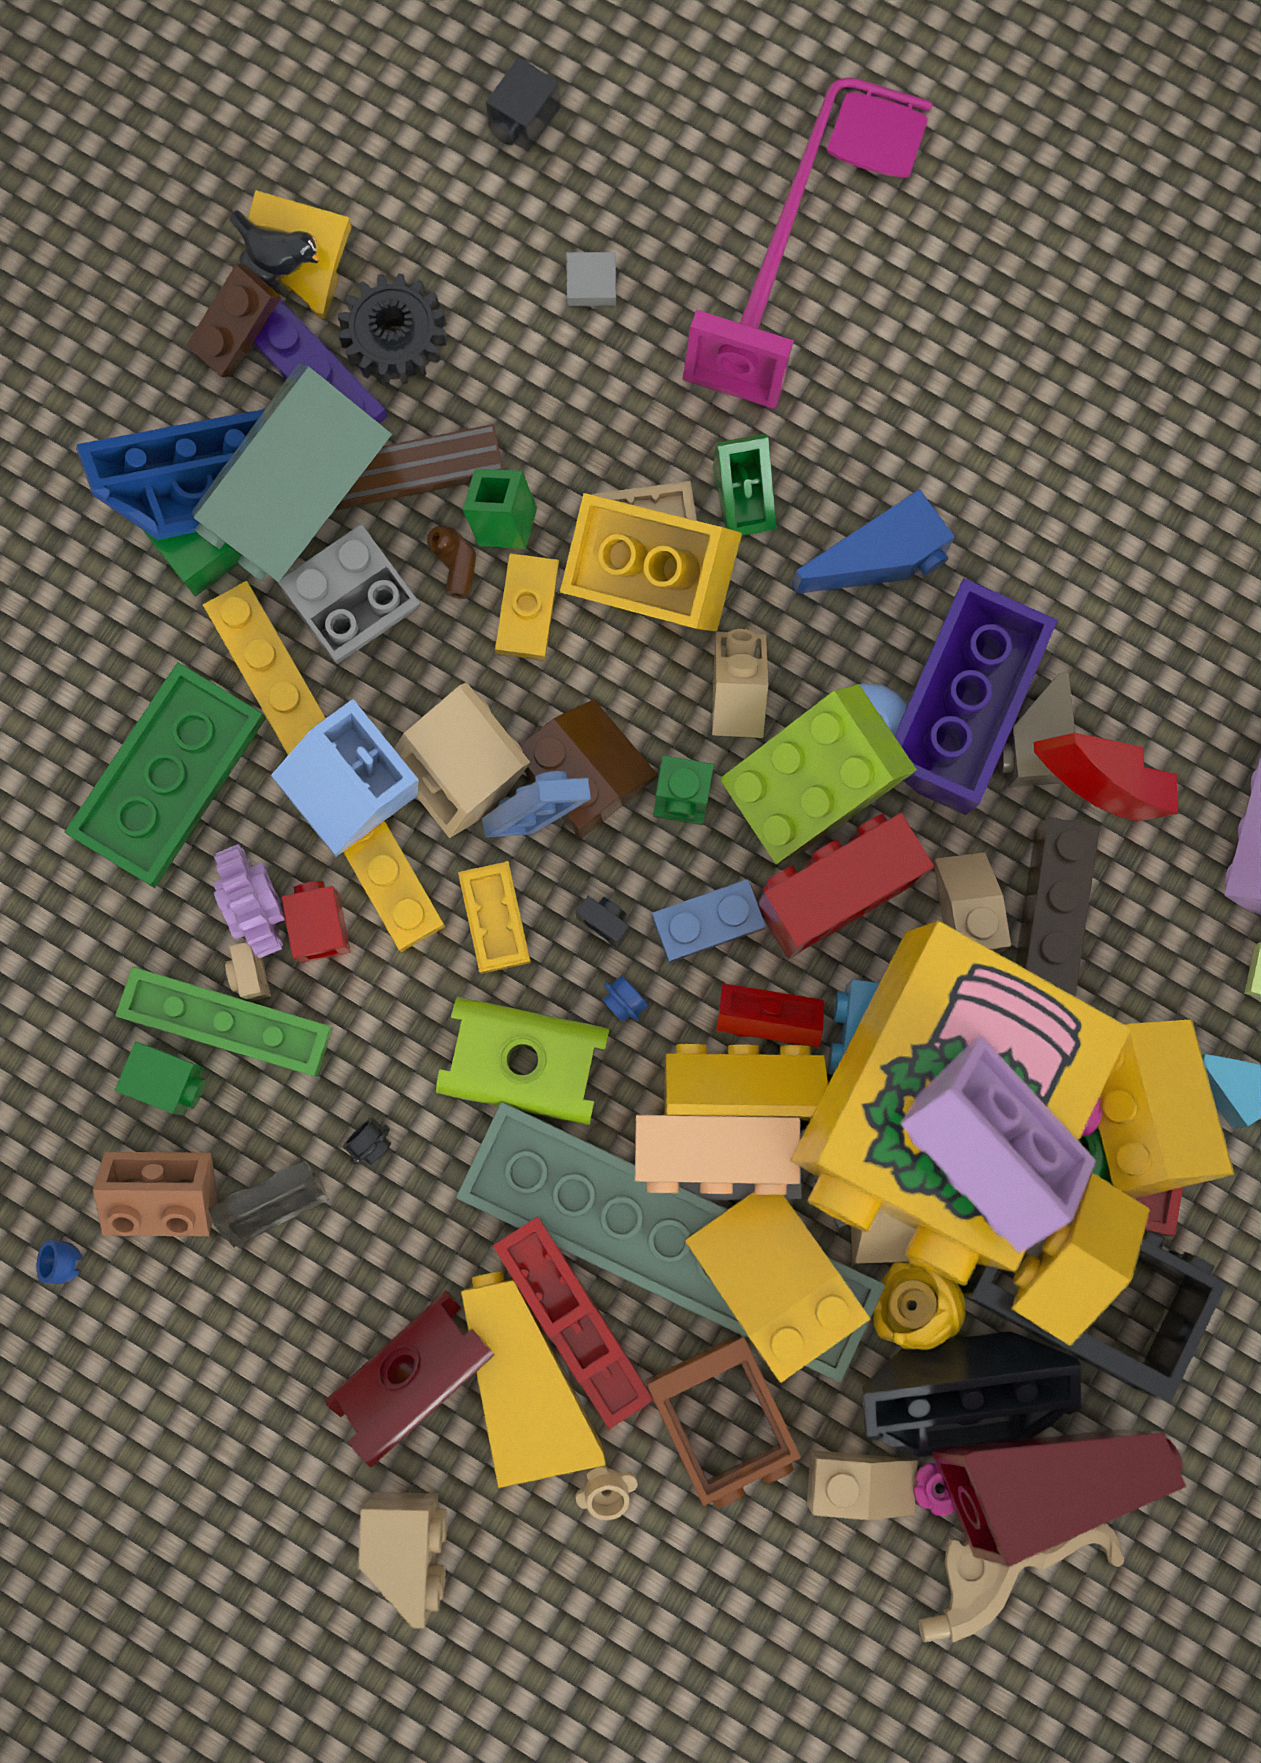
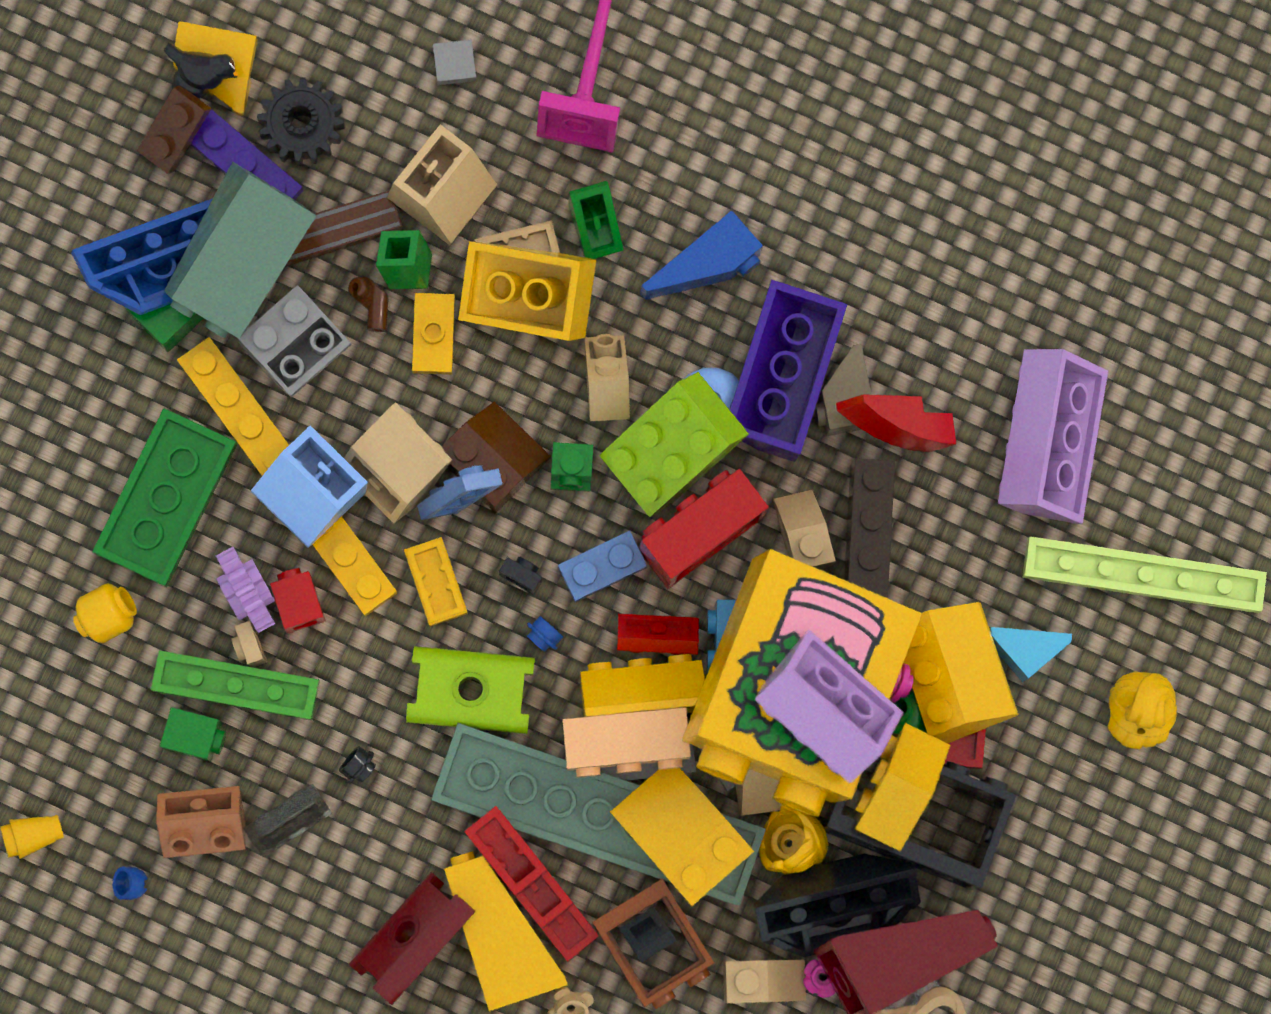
camera: 15 degrees left, 0 degrees up
none -> yellow head [73,583,137,643]
none -> tan slope [387,124,497,245]
none -> black plate [619,906,676,963]

